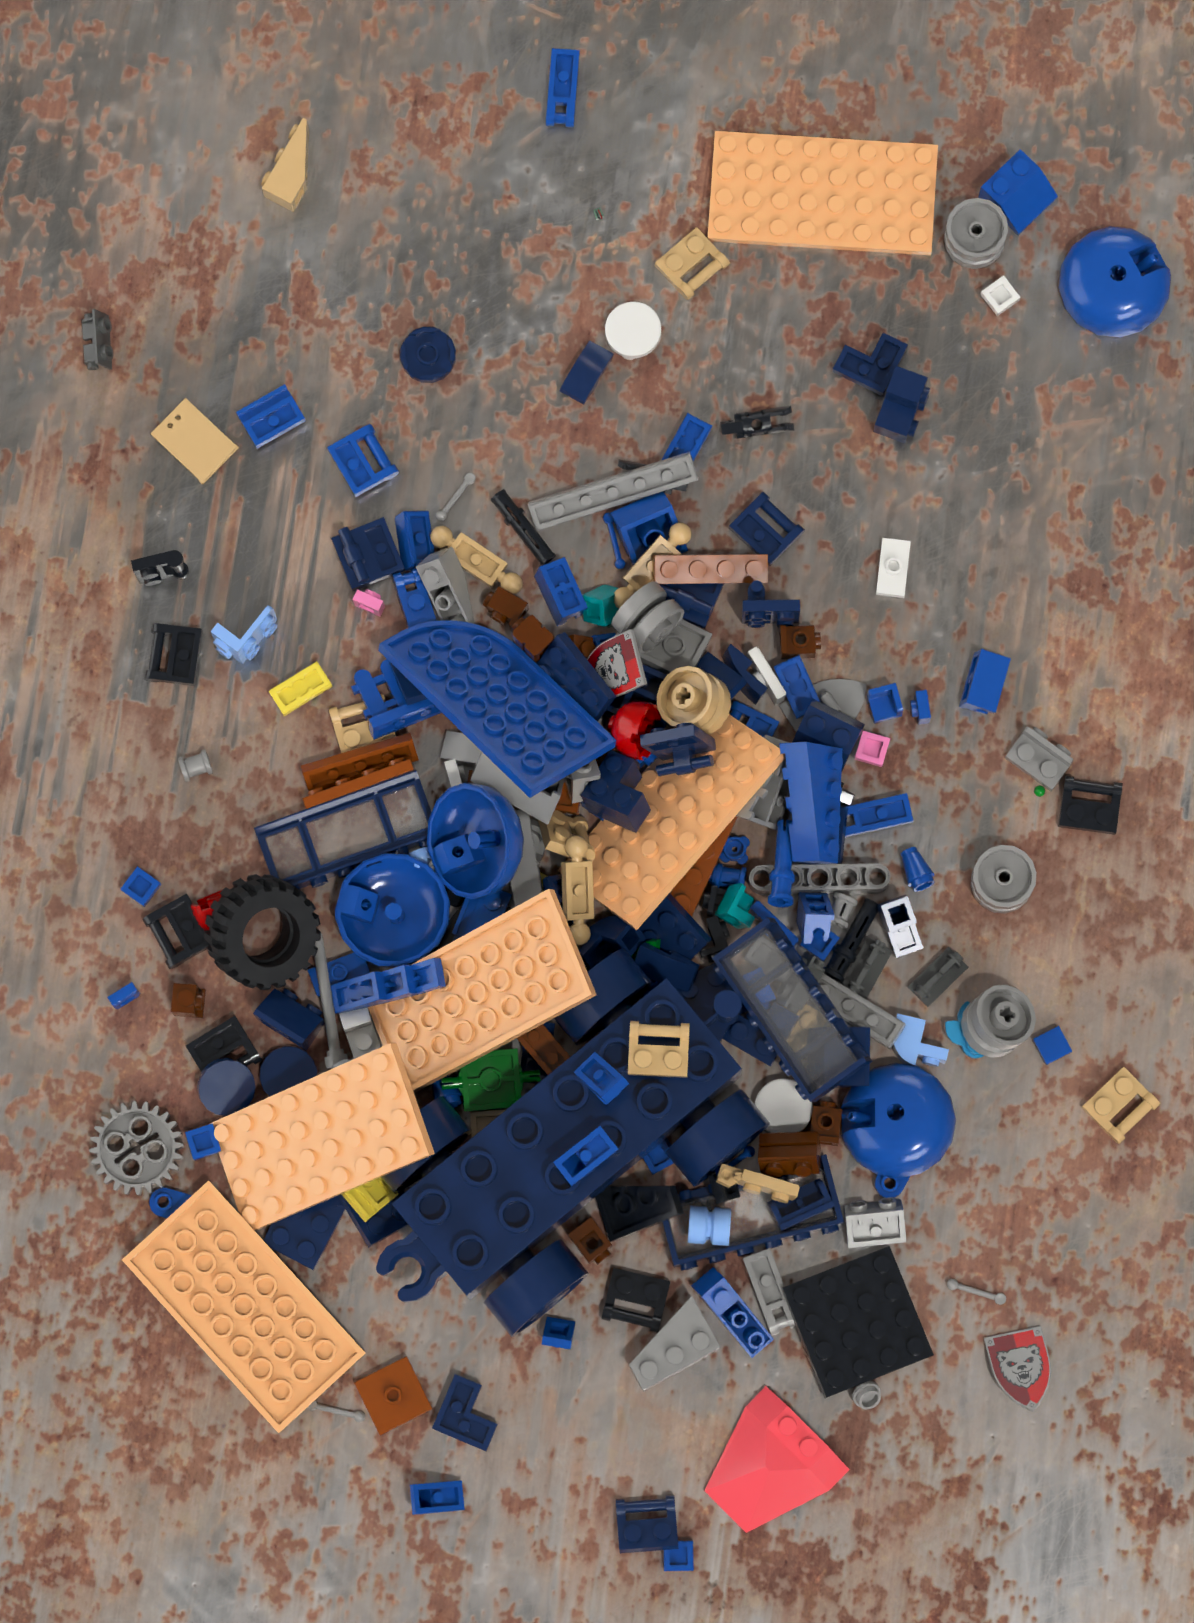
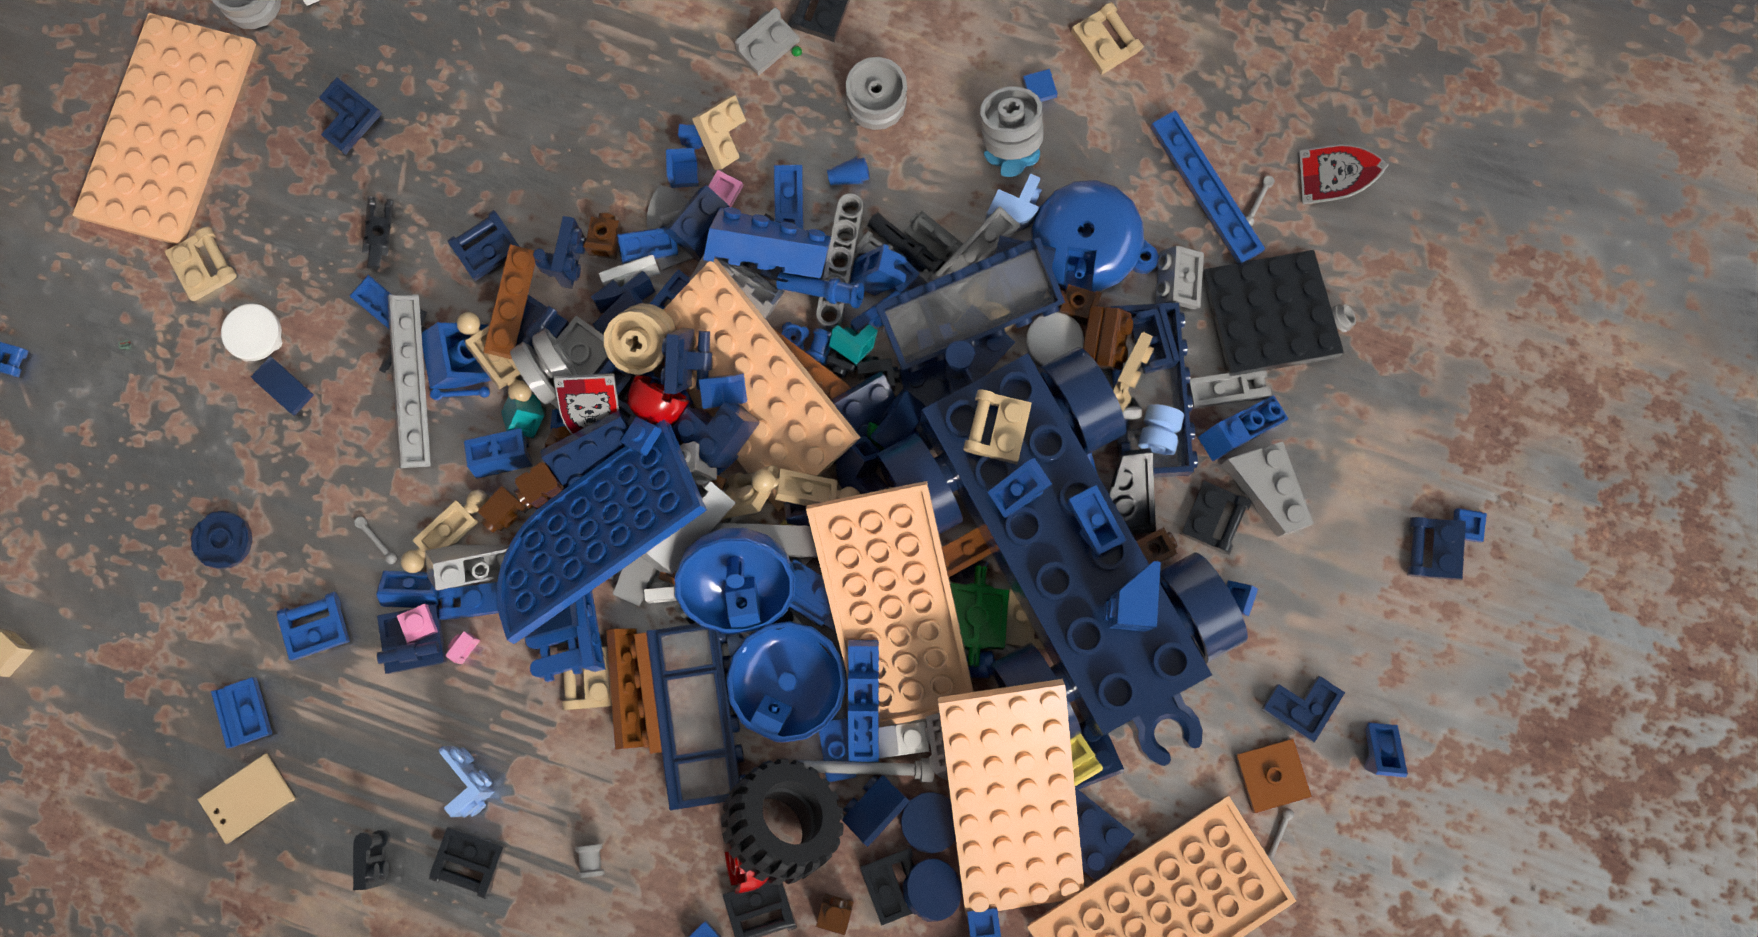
camera: 85 degrees left, 0 degrees up
dark grey hinge [81,309,113,370] -> none
light yellow plate [269,661,333,716] -> none
black pin [490,489,556,566] -> none
coral wedge [704,1386,850,1533] -> none
dark blue brick [873,366,931,444] -> none
white plate [876,538,911,598] -> none
brick [878,895,923,958] -> none
dark grey hinge [908,947,969,1007] -> none
blue hinge [959,649,1011,714] -> none
none -> bright pink plate [397,604,438,643]
none -> blue plate [620,417,662,456]
none -> tan plate [692,95,746,170]
none -> blue panel [699,374,747,409]
none -> blue slope [1104,561,1161,632]
none -> blue plate [1150,110,1265,264]

